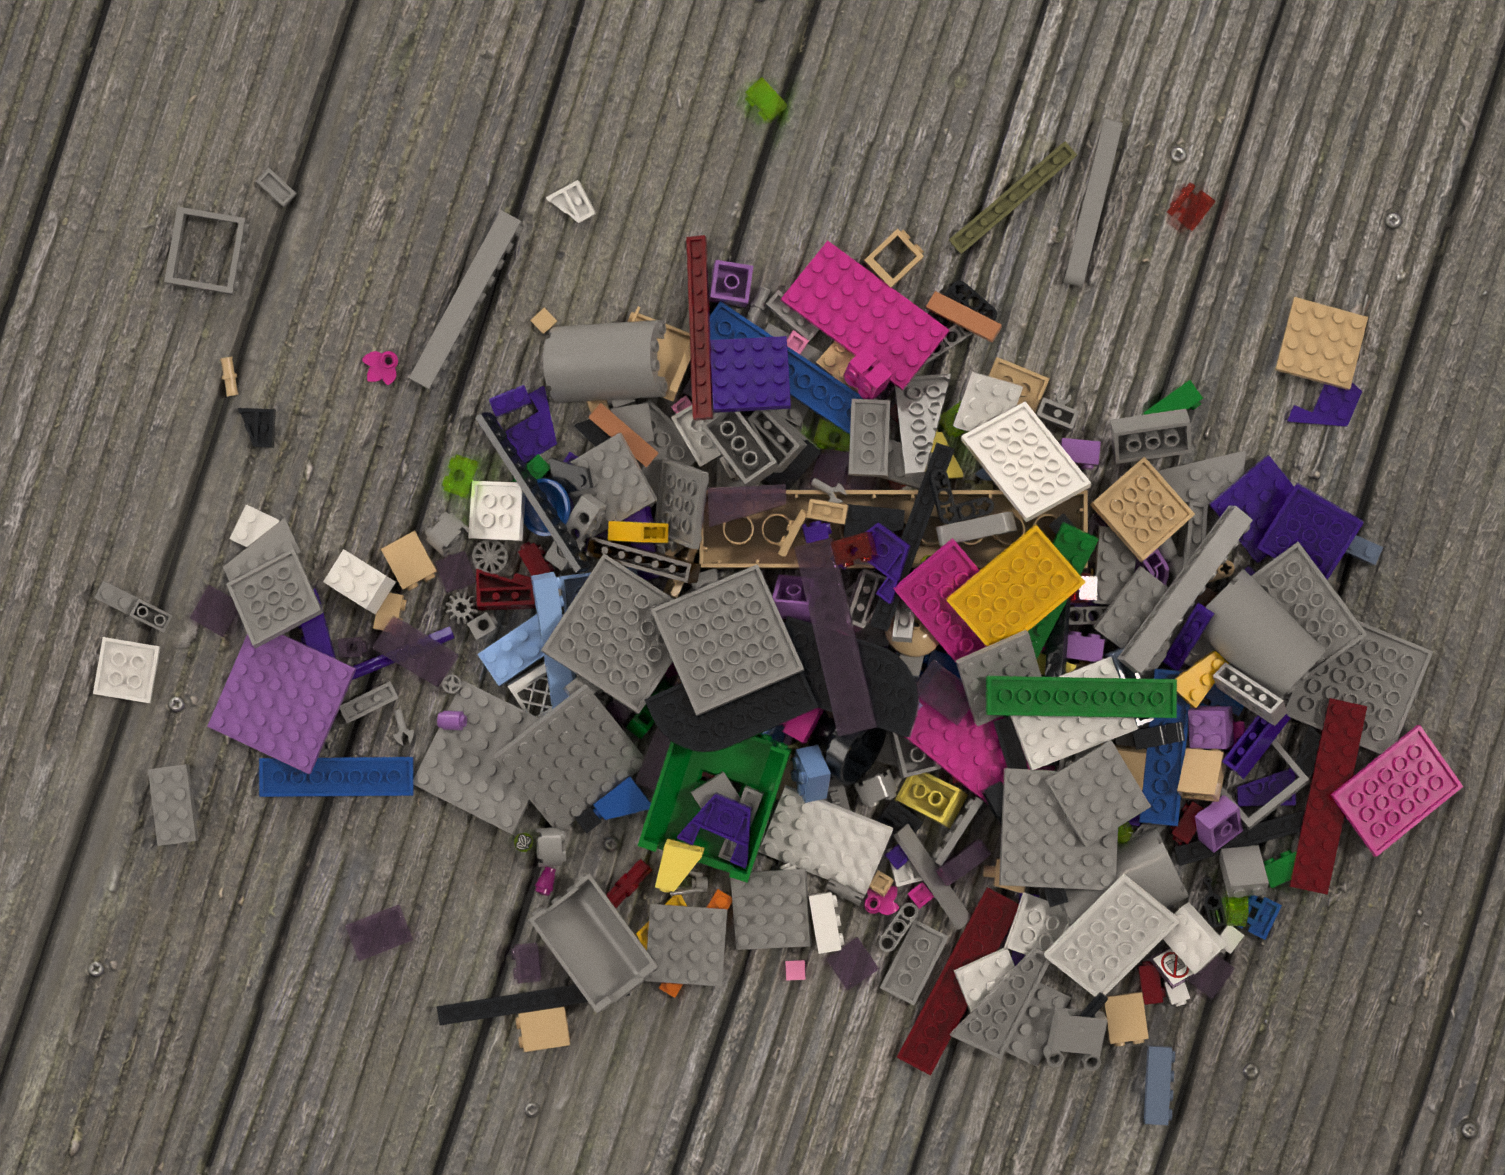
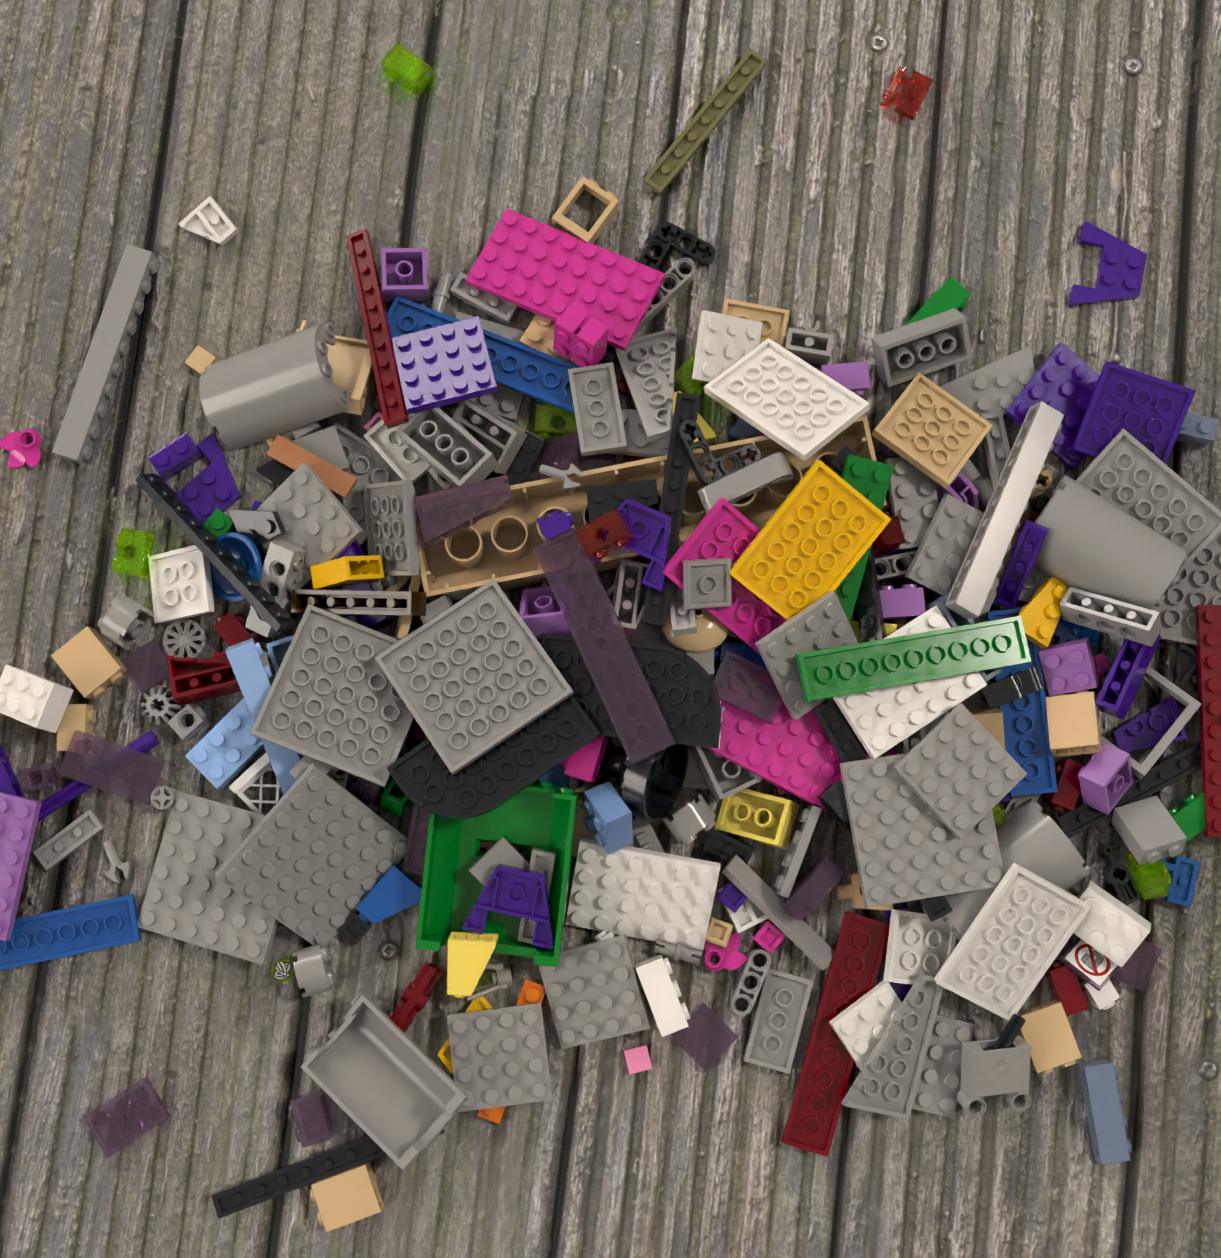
camera: 10 degrees left, 5 degrees down
medium lavender brick [437,711,467,730] -> none
magenta cone [535,867,556,896] -> none
tan wing [778,509,807,557] -> none
bright pink tile [787,330,809,354] -> none
tan plate [806,499,849,524] -> none
nougat tile [926,291,1002,343] -> none
light grey beam [1064,118,1123,287] -> none
white brick [1218,923,1244,954] -> none
tan plate [1275,297,1368,390] -> none
none -> light grey tile [683,558,731,609]

